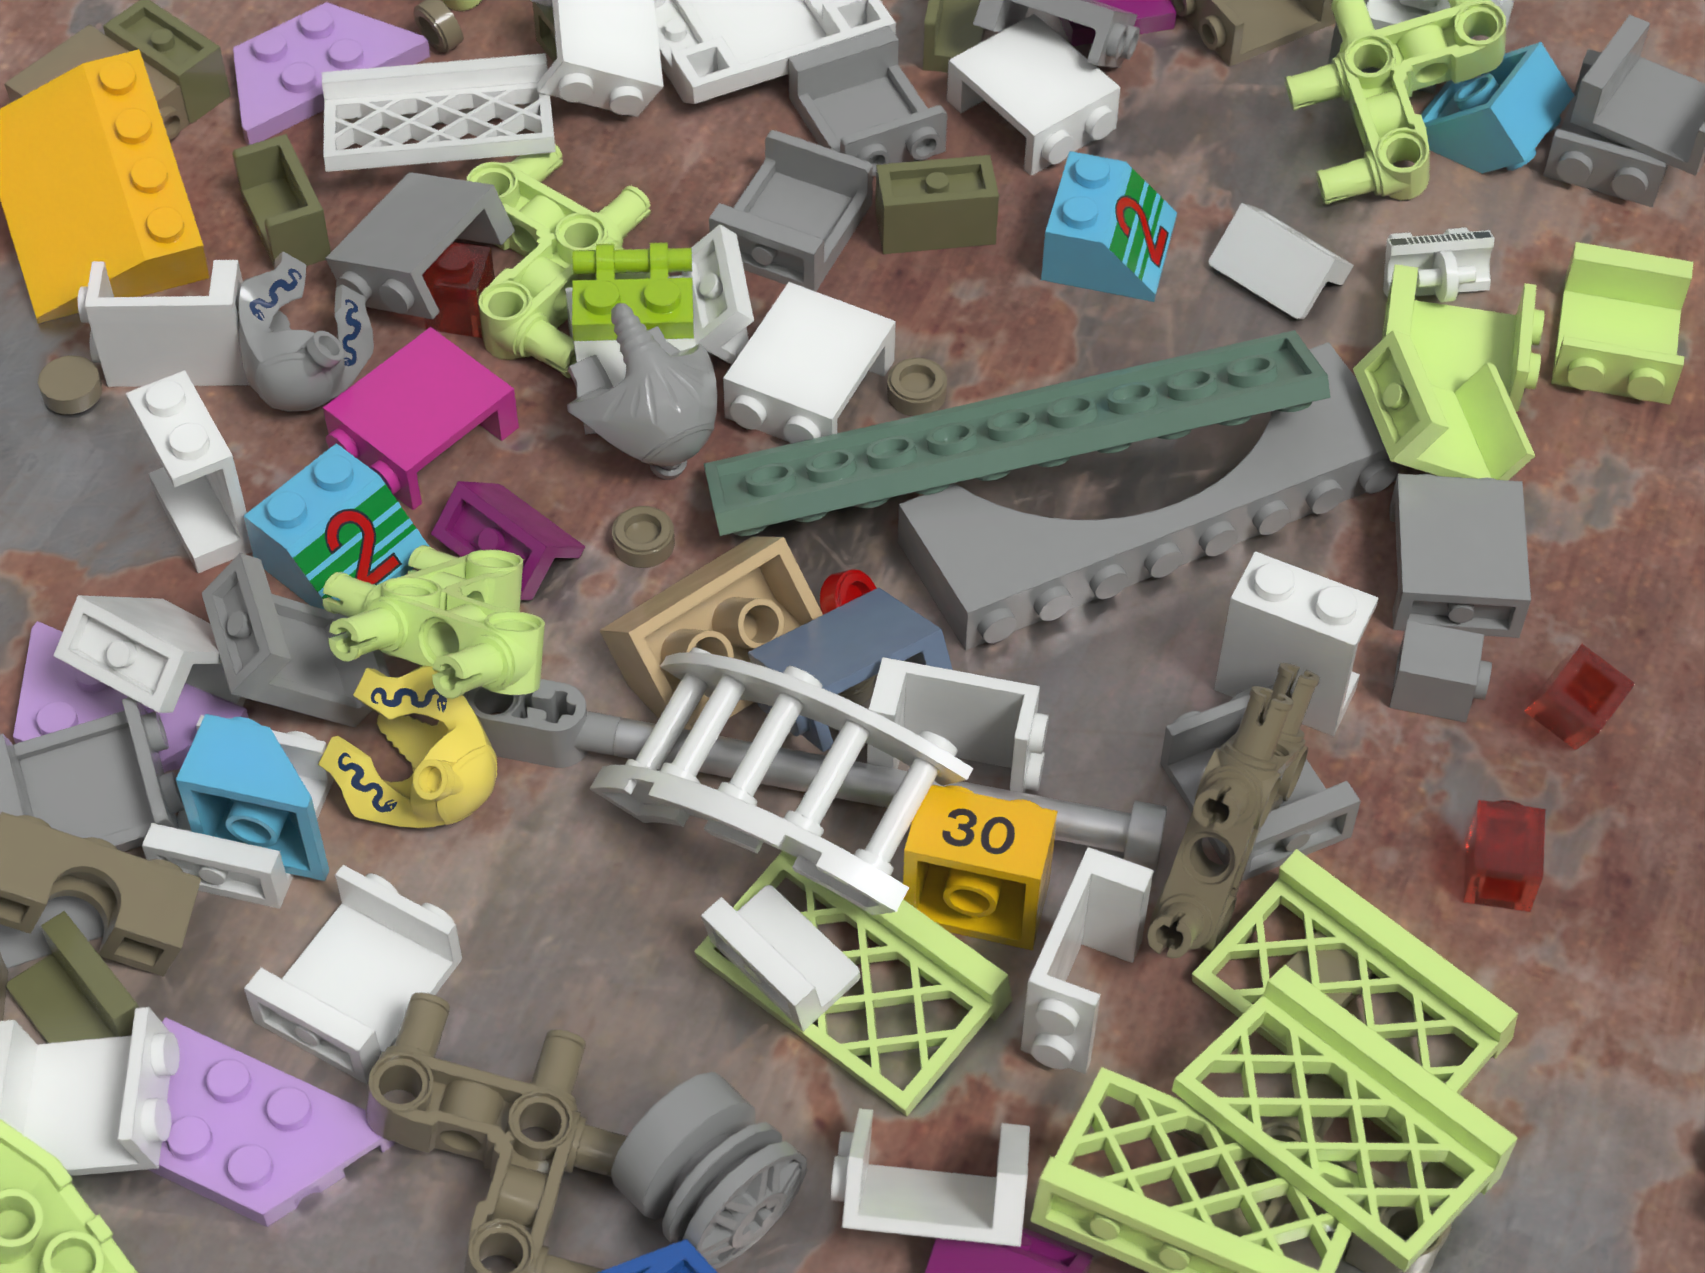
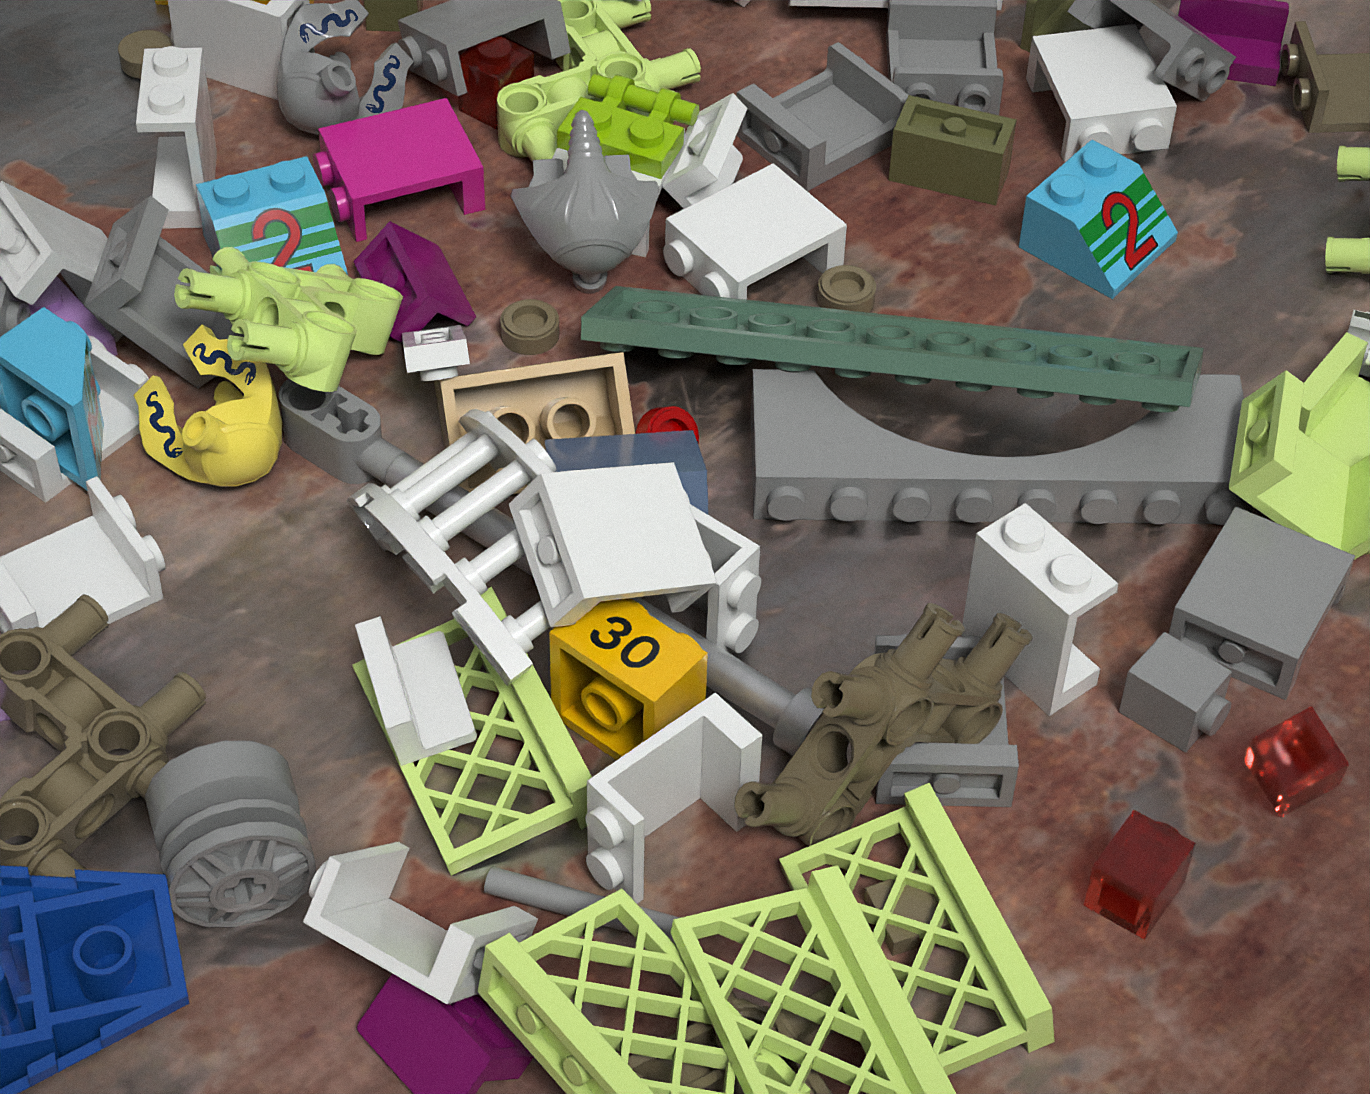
camera: 25 degrees right, 5 degrees down
white panel [1209,203,1354,320] -> none
none -> white plate [402,325,470,381]
none -> light grey bar [484,866,681,945]
none -> white panel [509,462,717,627]

